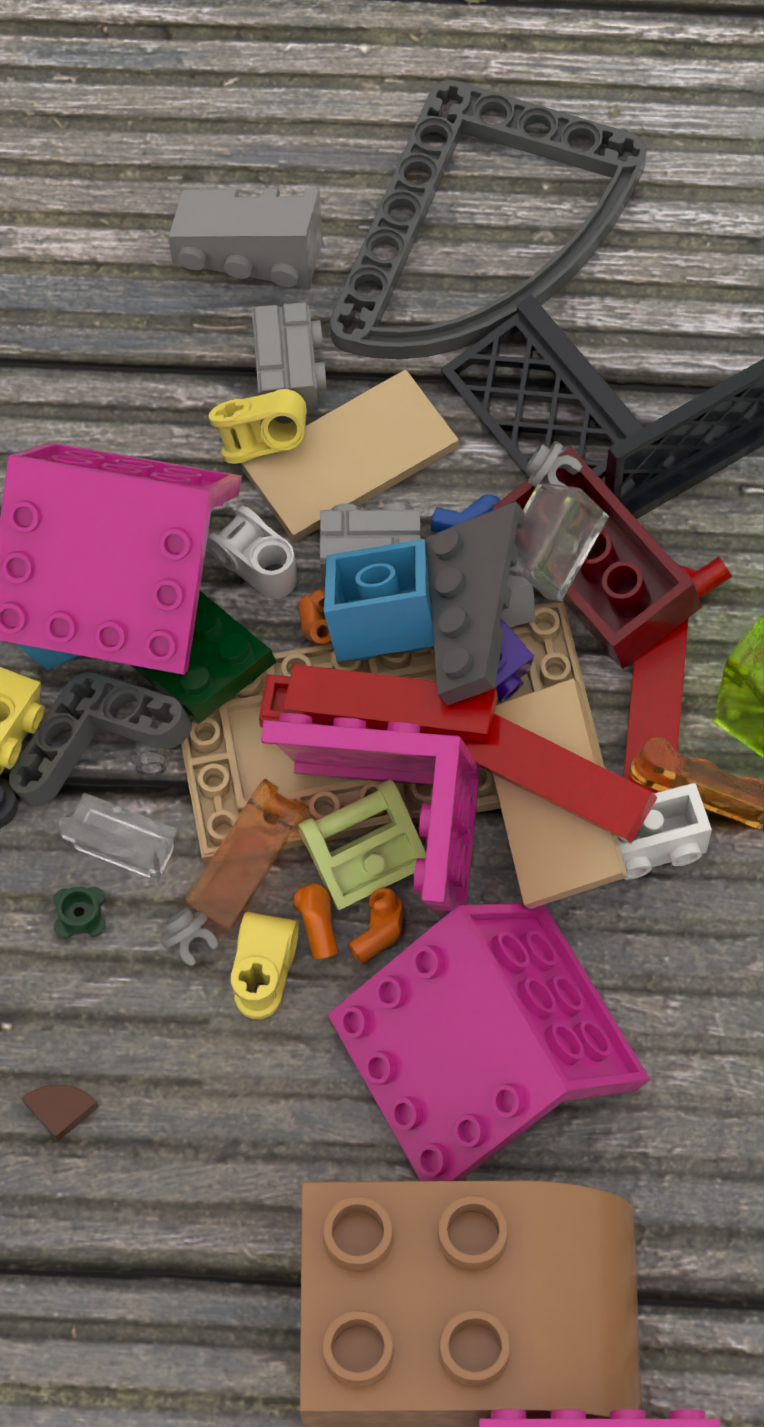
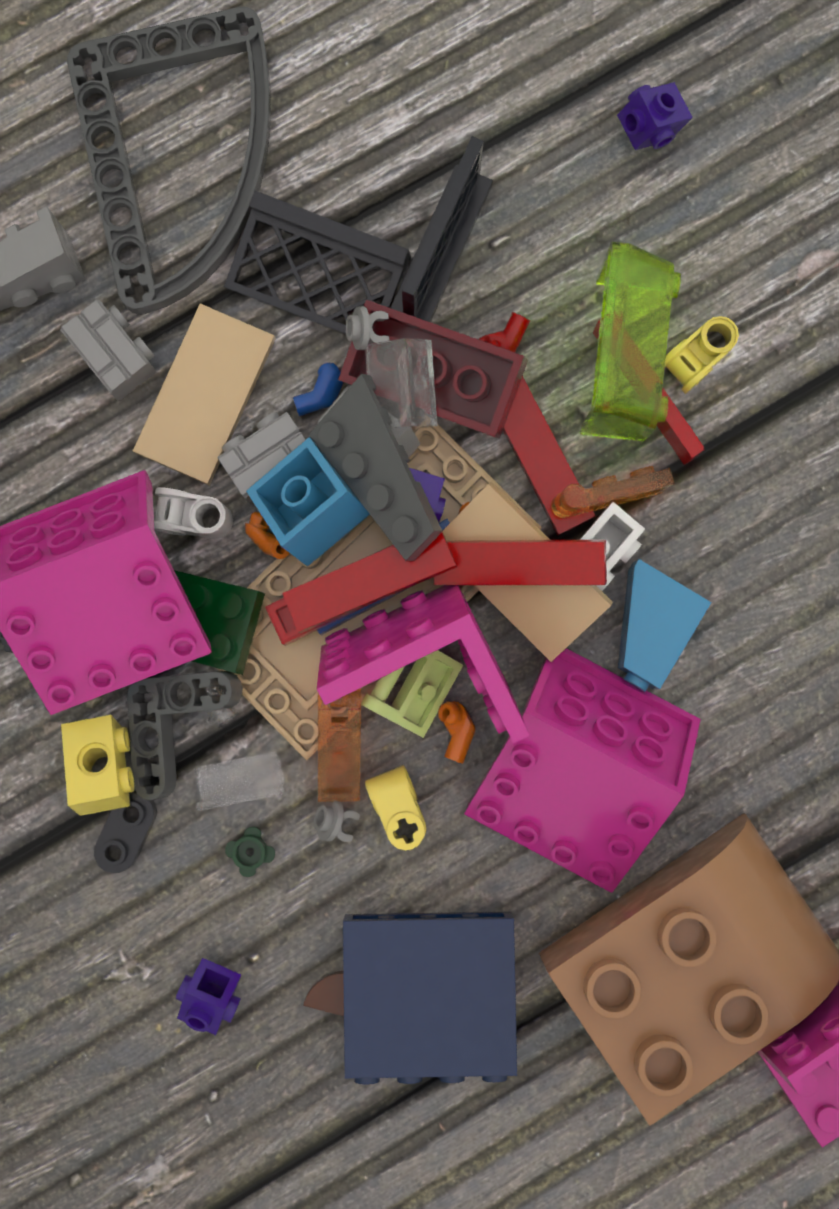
camera: 35 degrees left, 20 degrees up
light yellow piece [208,389,307,464] -> none
orange arm [294,883,338,959] -> none
none -> dark blue panel [343,912,517,1085]
none -> dark azure slope [618,559,712,692]

